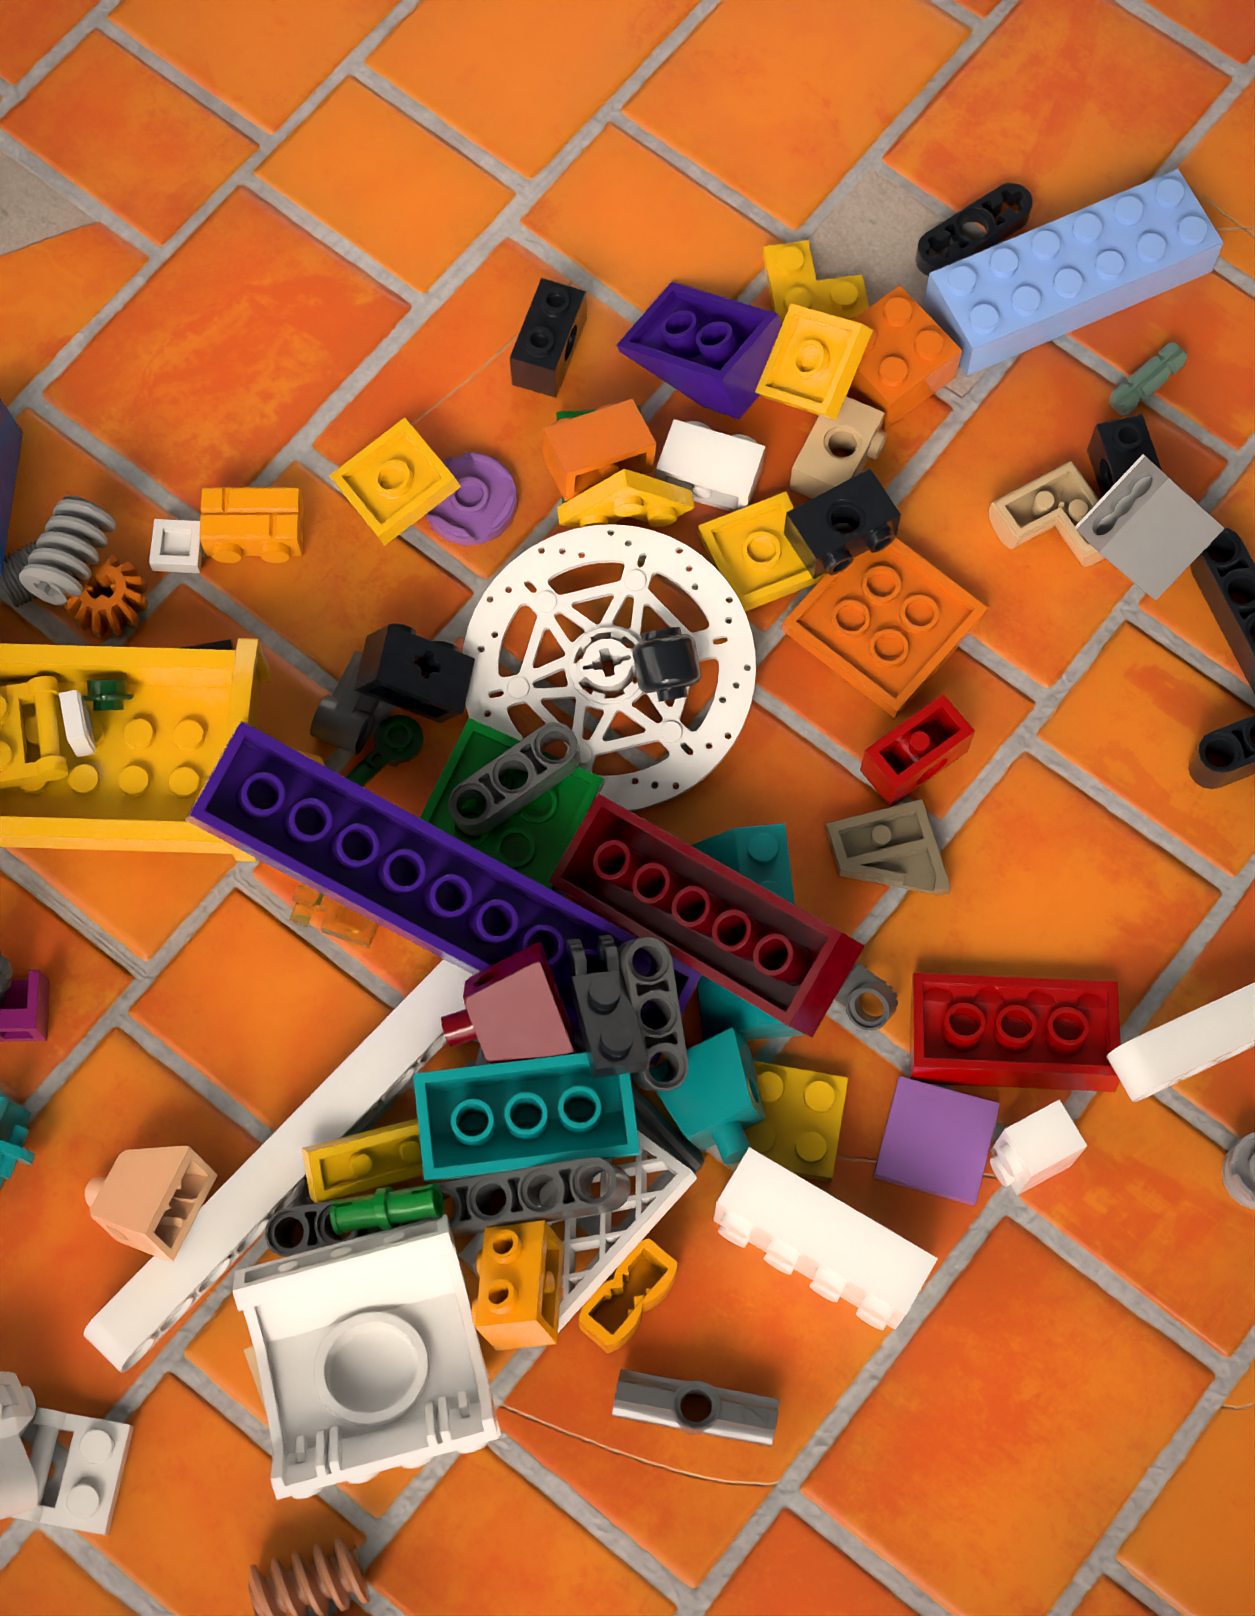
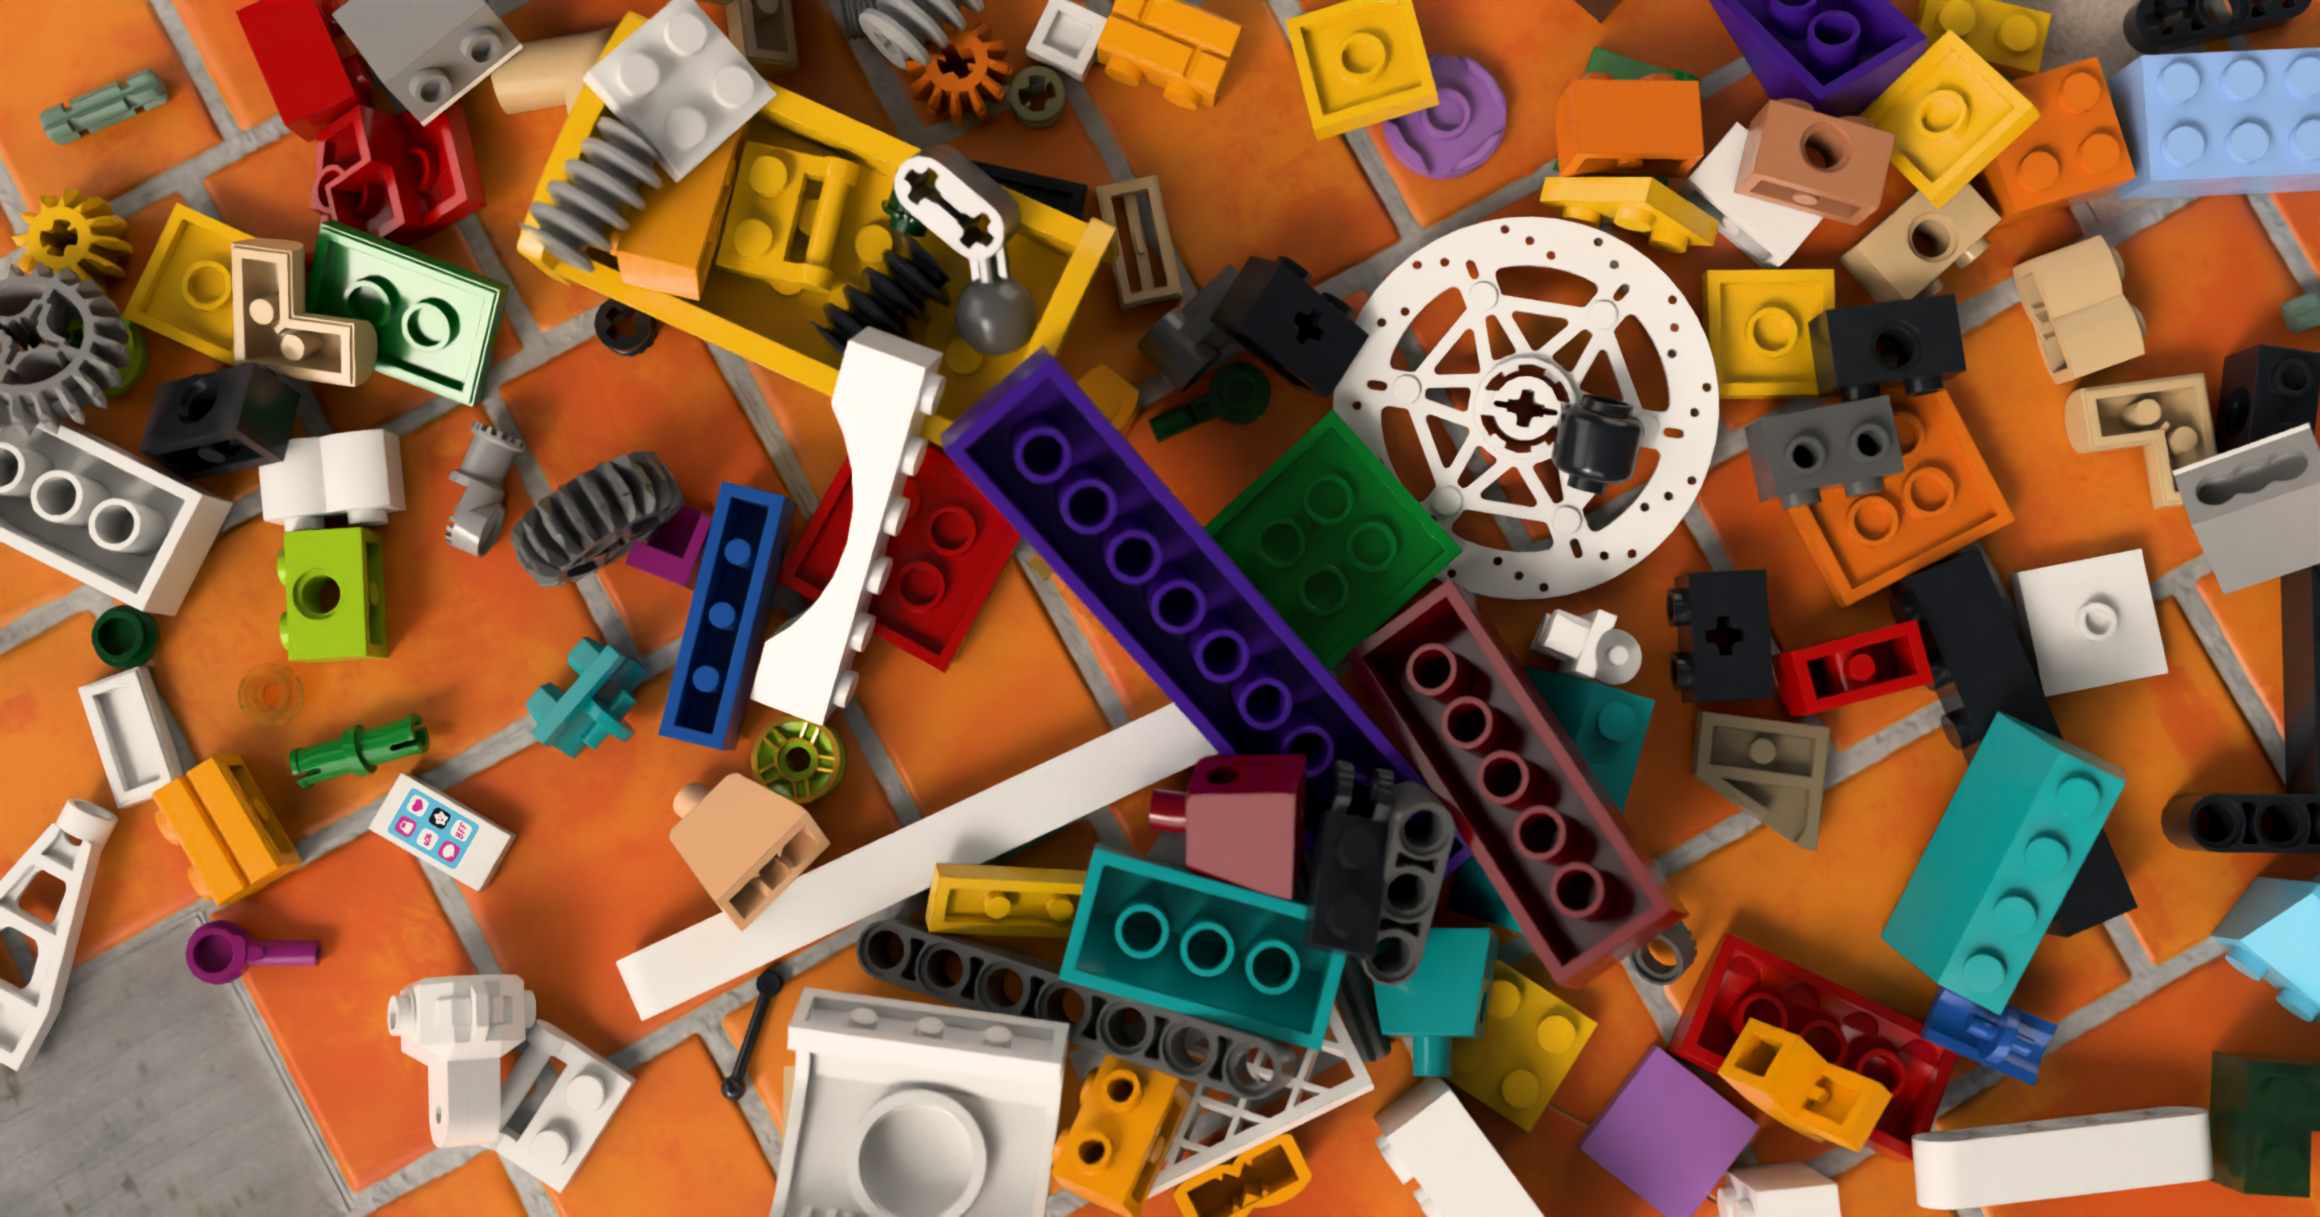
camera: 20 degrees right, 15 degrees up
white tile [59,690,96,757] -> none
green pin [330,1182,444,1235] -> none
dark grey beam [448,723,581,836] -> none
none -> blue brick [658,481,797,751]
none -> black hinge [721,971,783,1101]
none -> white arch [750,326,946,726]
none -> lime wheel [750,715,847,804]
none -> red plate [777,445,1023,674]
none -> black piece [809,232,952,359]
none -> dark grey beam [894,143,1038,357]
none -> olive bush [1009,66,1066,129]
none -> tan tile [1096,175,1183,313]
none -> white hips [1530,609,1642,686]
none -> black brick [1666,569,1774,704]
none -> light orange brick [1718,1017,1892,1153]
none -> nougat brick [1734,98,1896,226]
none -> dark grey brick [1745,395,1905,510]
none -> teal slope [1880,710,2127,1015]
none -> black brick [1889,548,2138,938]
none -> blue hips [1919,985,2058,1086]
none -> white plate [2009,549,2169,697]
none -> tan brick [2012,234,2147,385]

